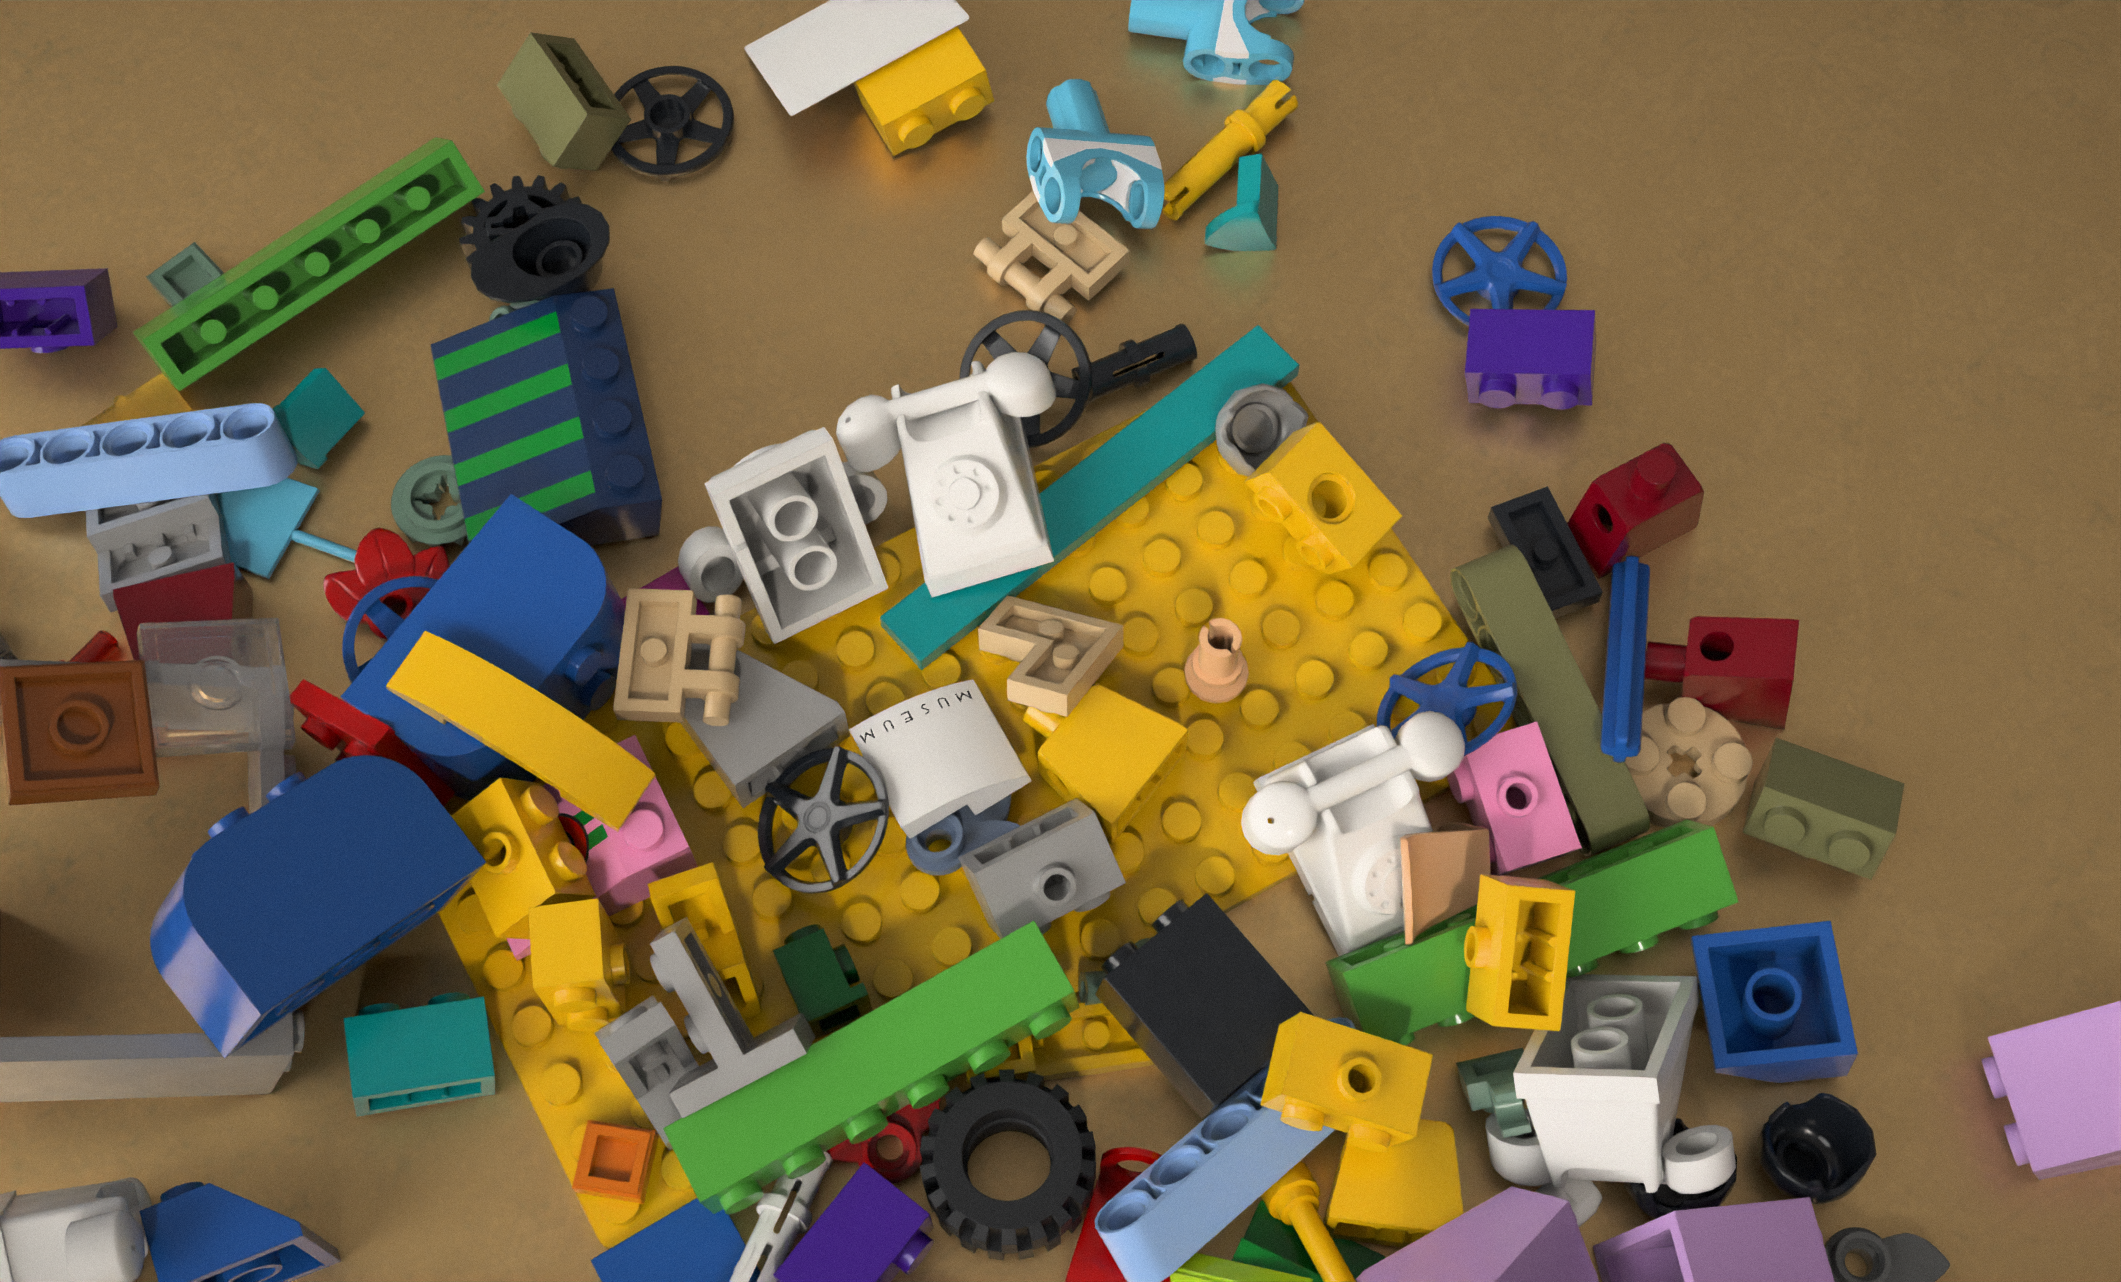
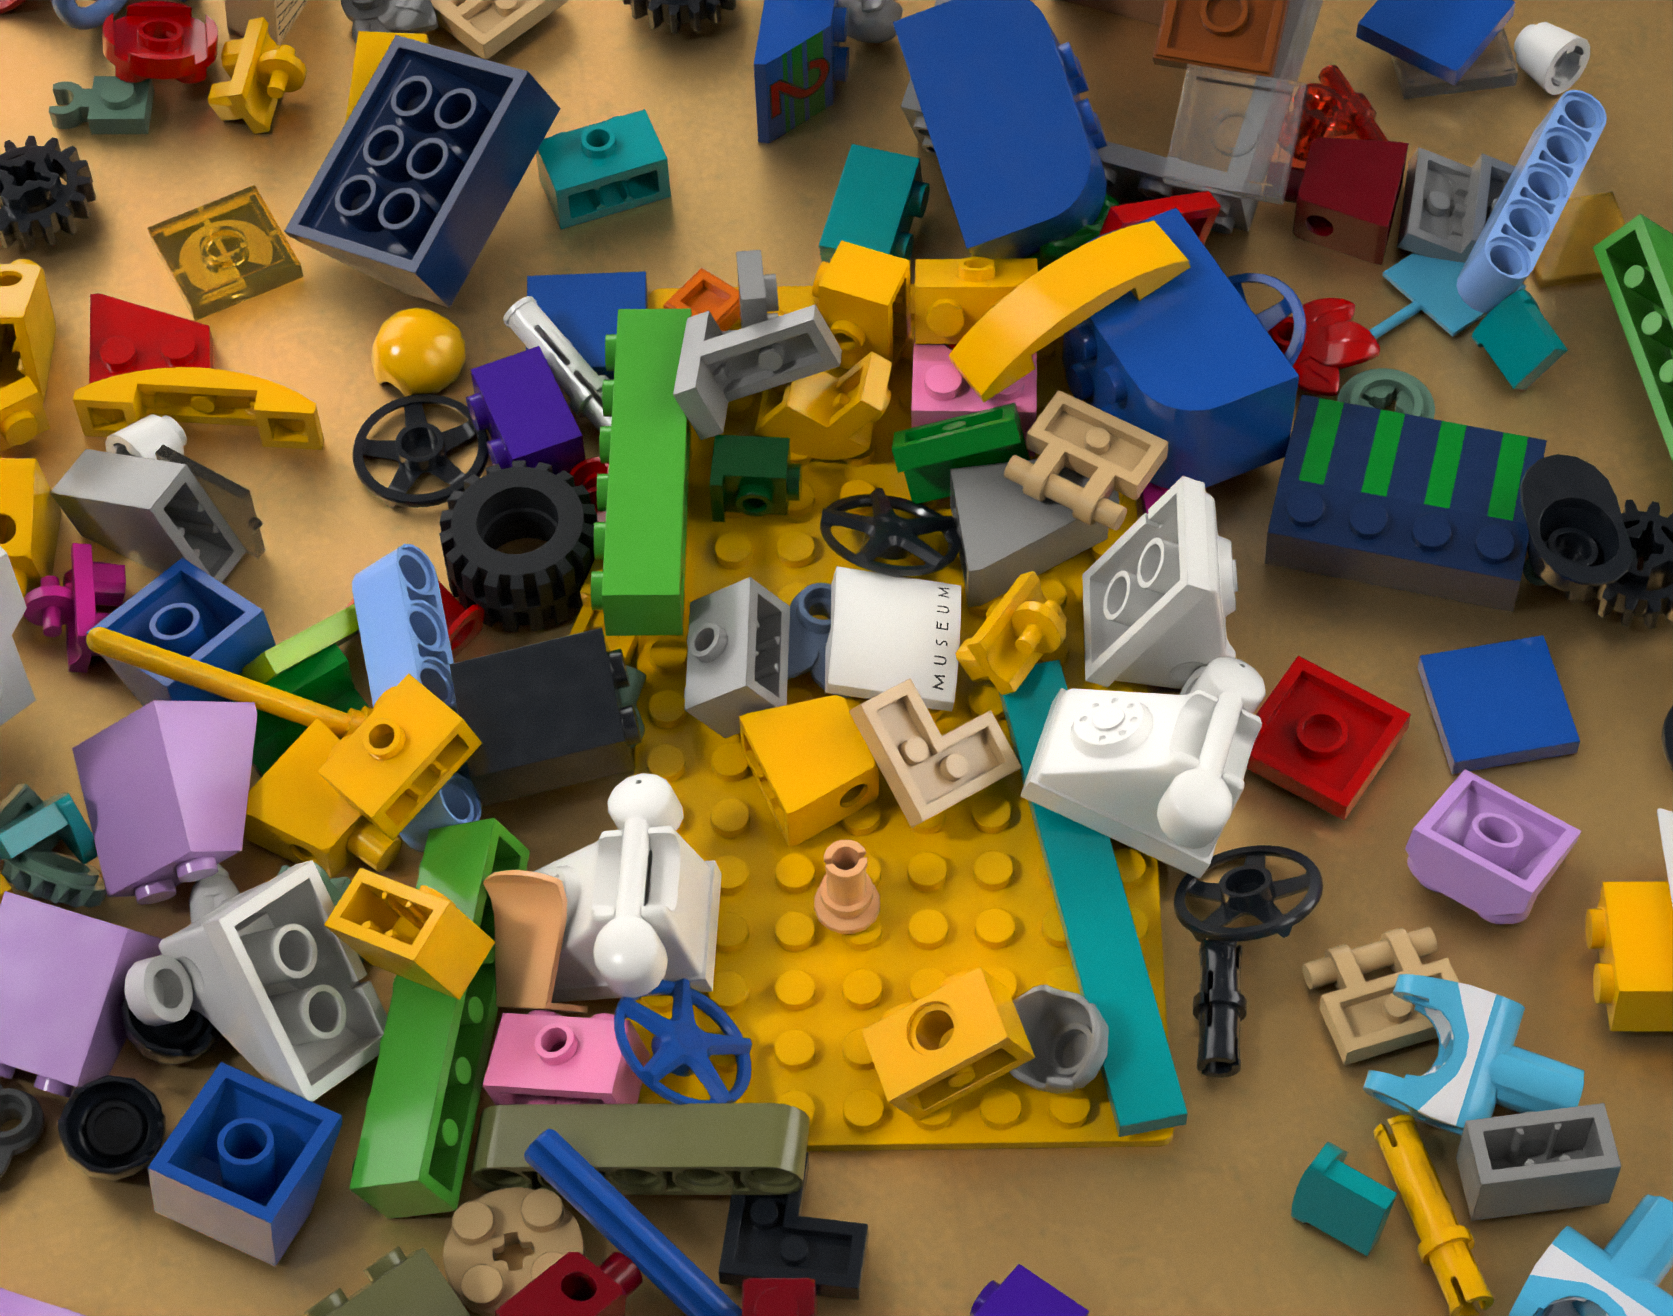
camera: 120 degrees right, 10 degrees down
none -> green panel [892,403,1031,504]
none -> yellow hips [955,571,1068,695]
none -> red plate [1246,656,1411,821]
none -> lavender slope [1405,769,1581,925]
none -> blue tile [1417,635,1580,774]
none -> light grey brick [1456,1103,1621,1221]

